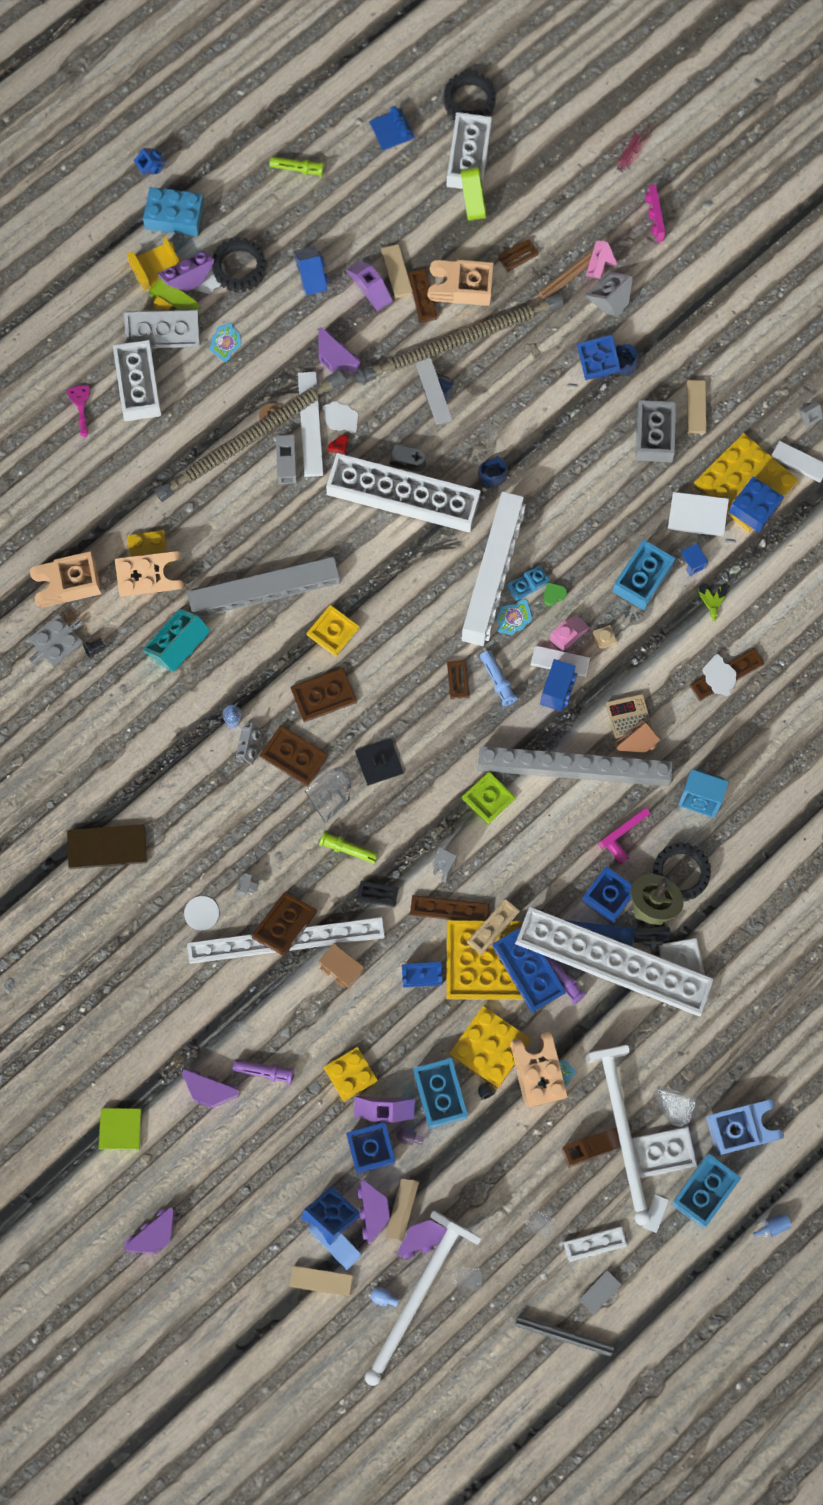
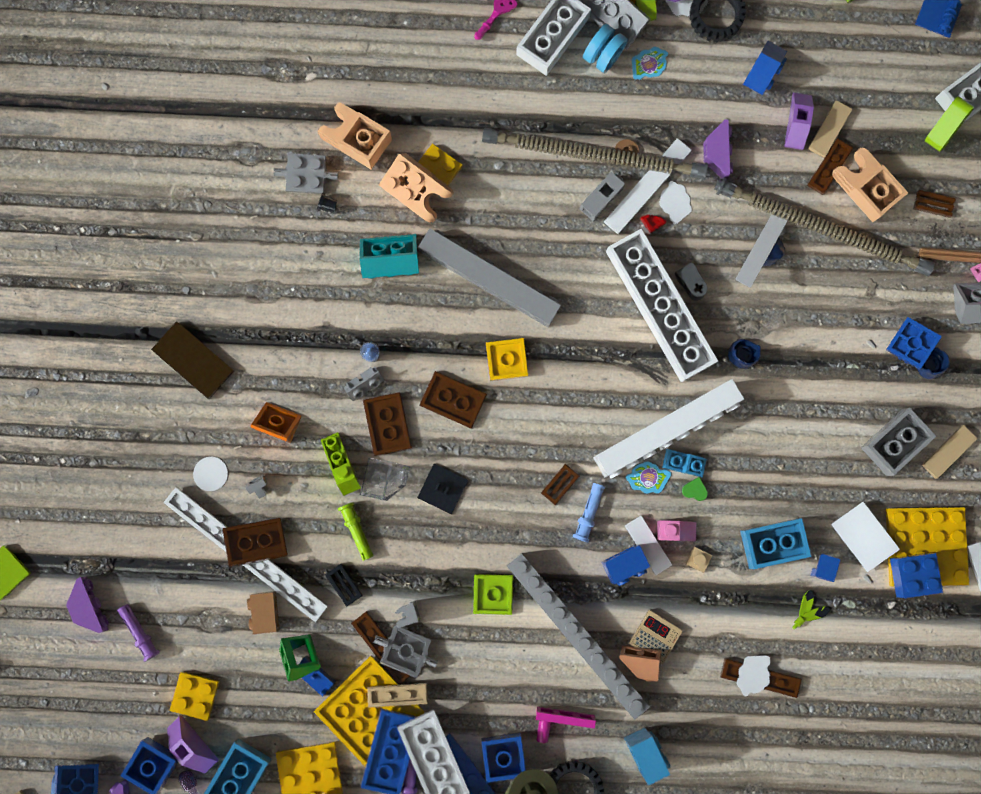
camera: 45 degrees right, 10 degrees up
none -> orange slope [251,402,301,443]
none -> green tile [279,634,321,682]
none -> lime slope [321,432,361,496]
none -> light grey plate [374,625,438,678]
none -> medium azure wheel [583,23,628,74]

